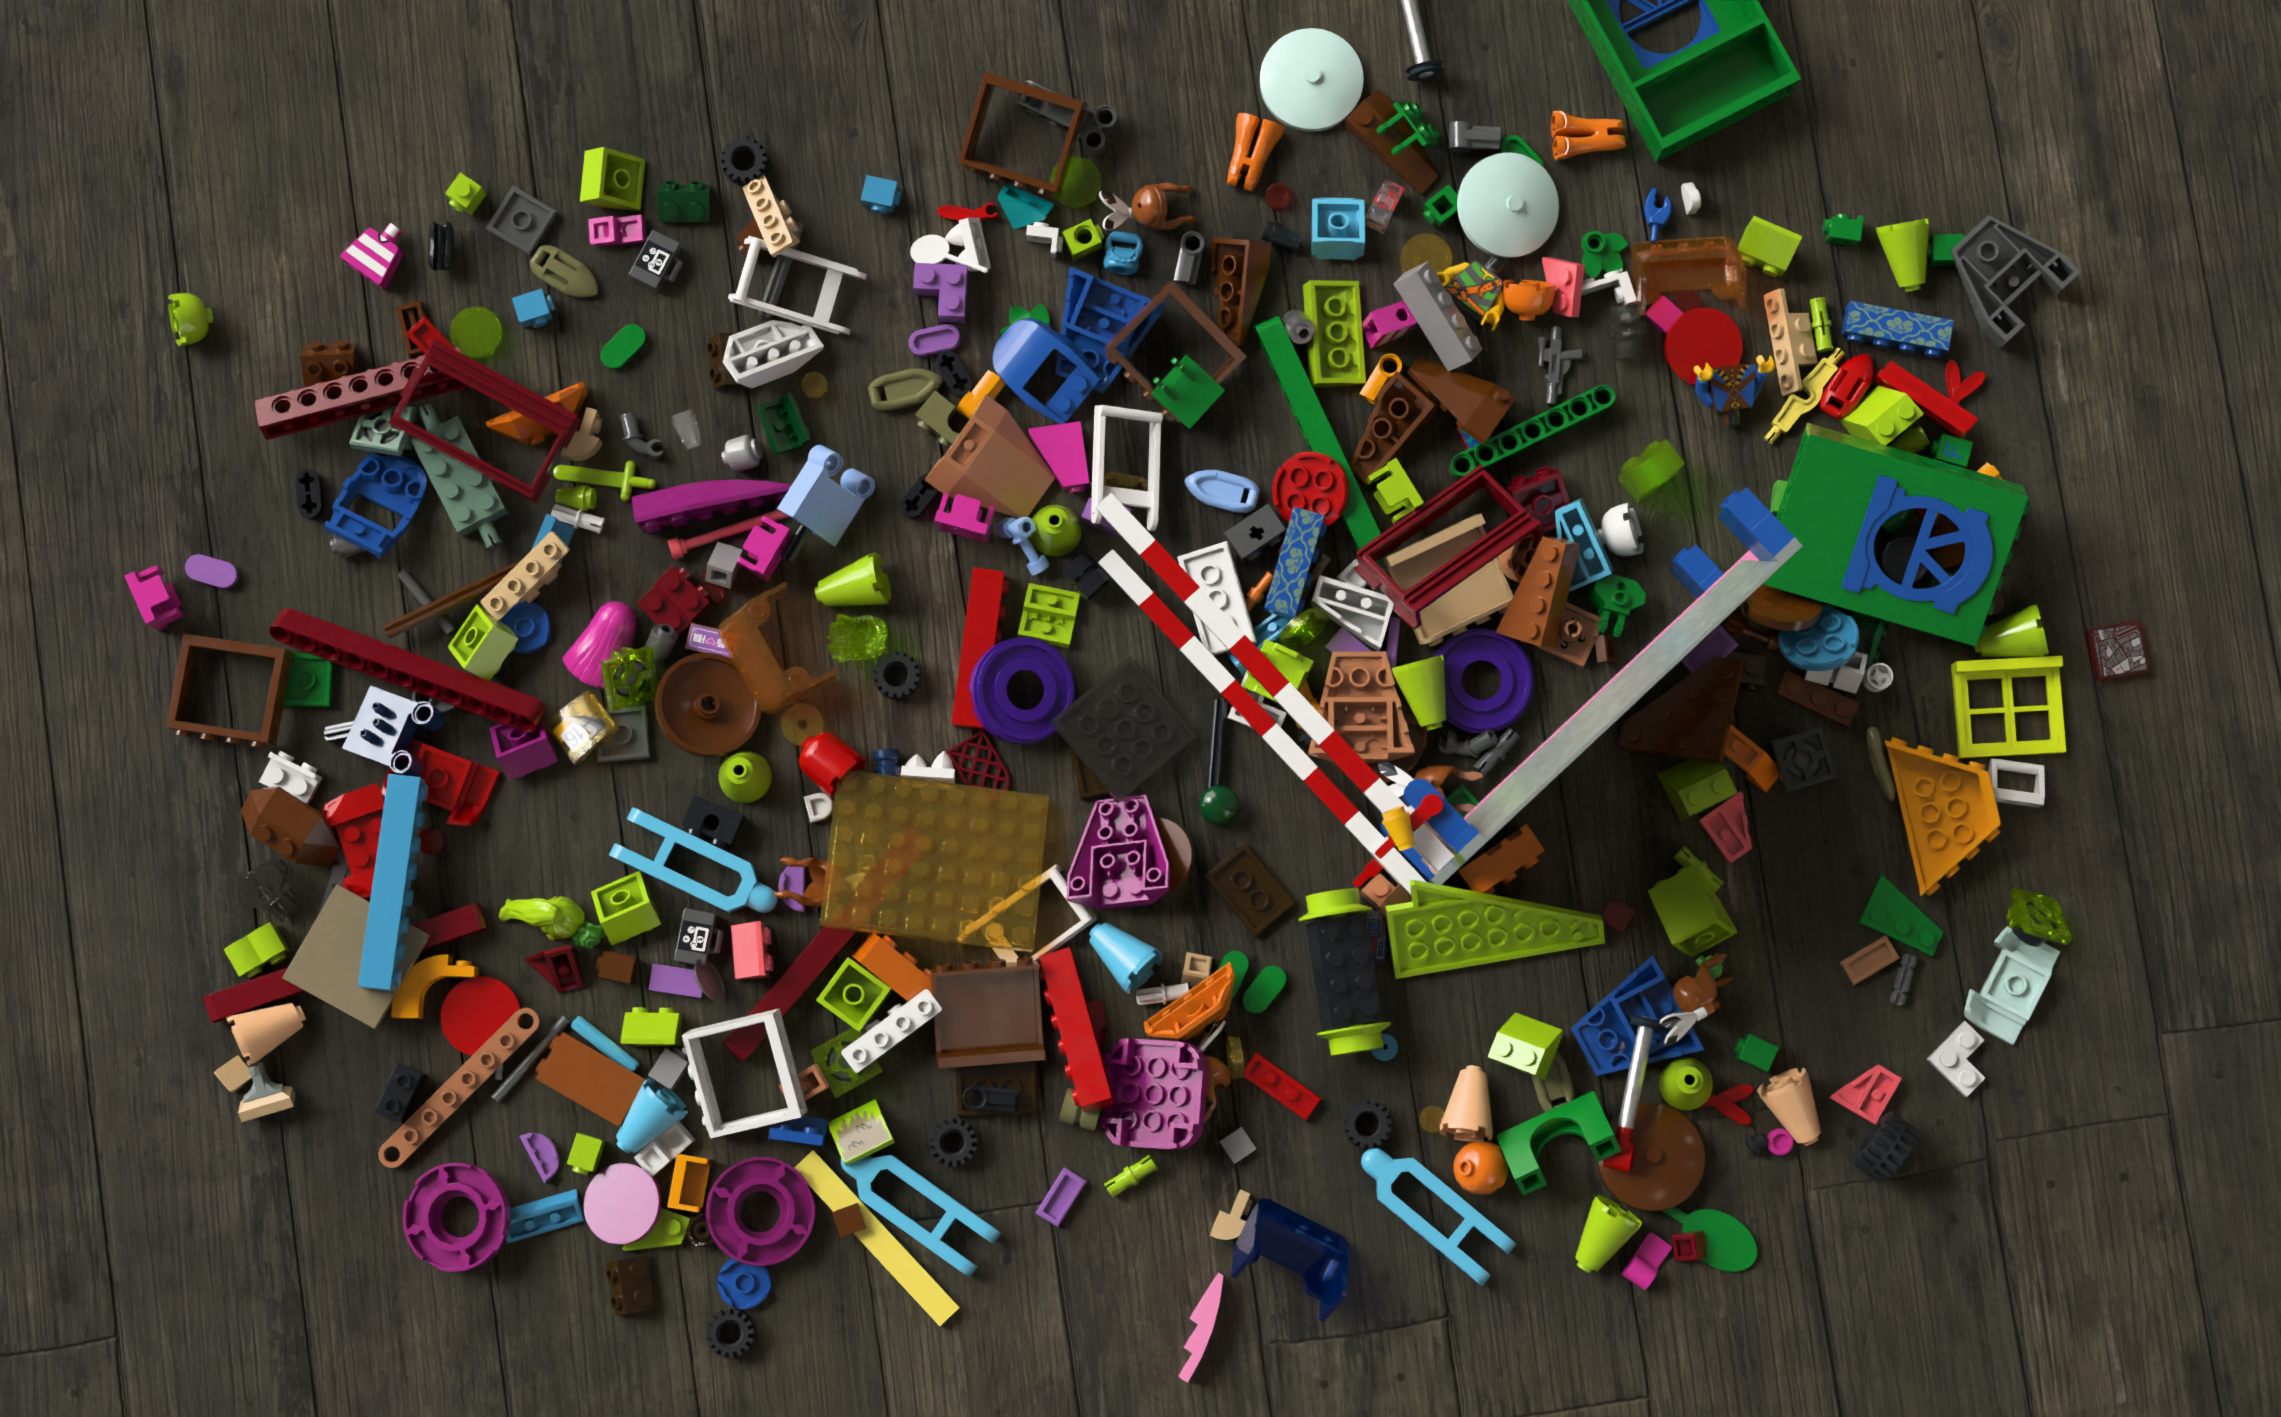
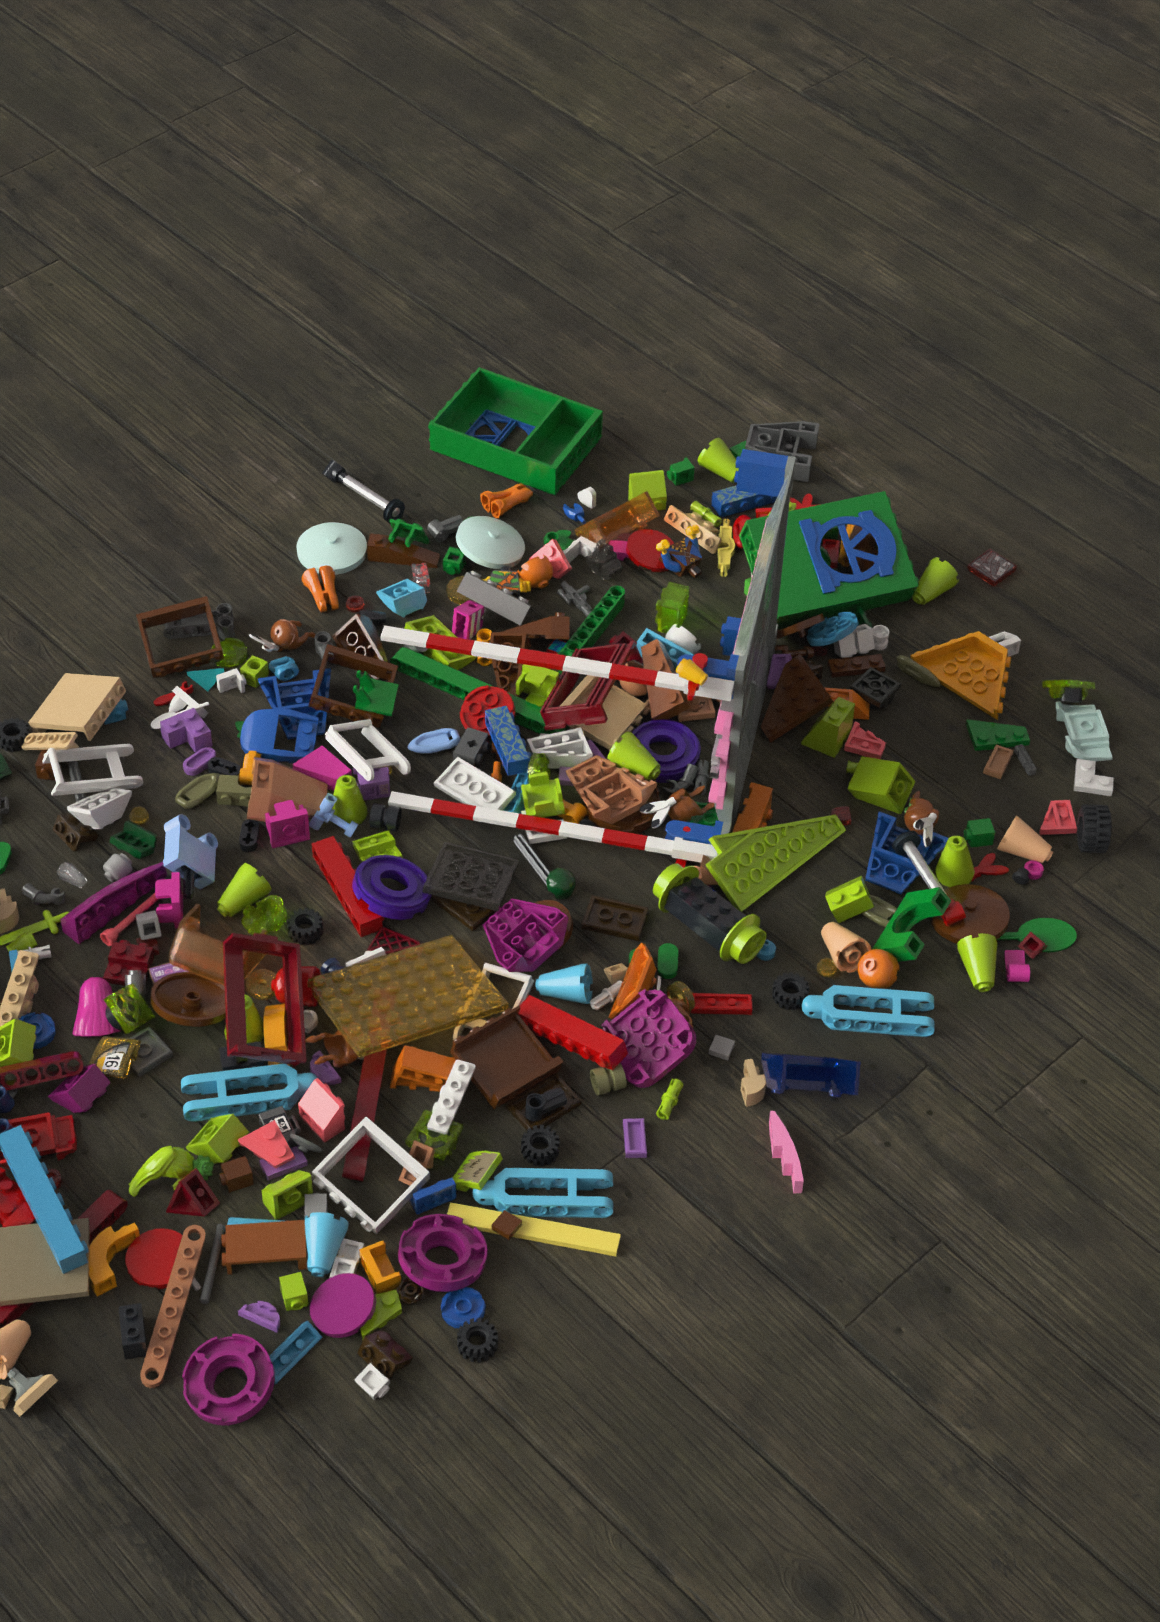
camera: 35 degrees left, 35 degrees down
lime slope [816,957,892,1032] -> none
neon yellow window [1951,656,2066,759] -> none
none -> tan panel [28,673,126,741]
none -> dark red piece [223,933,306,1067]
none -> coral wing [238,1120,295,1168]
none -> light orange arch [264,1004,290,1066]
none -> white bracket [354,1363,390,1400]

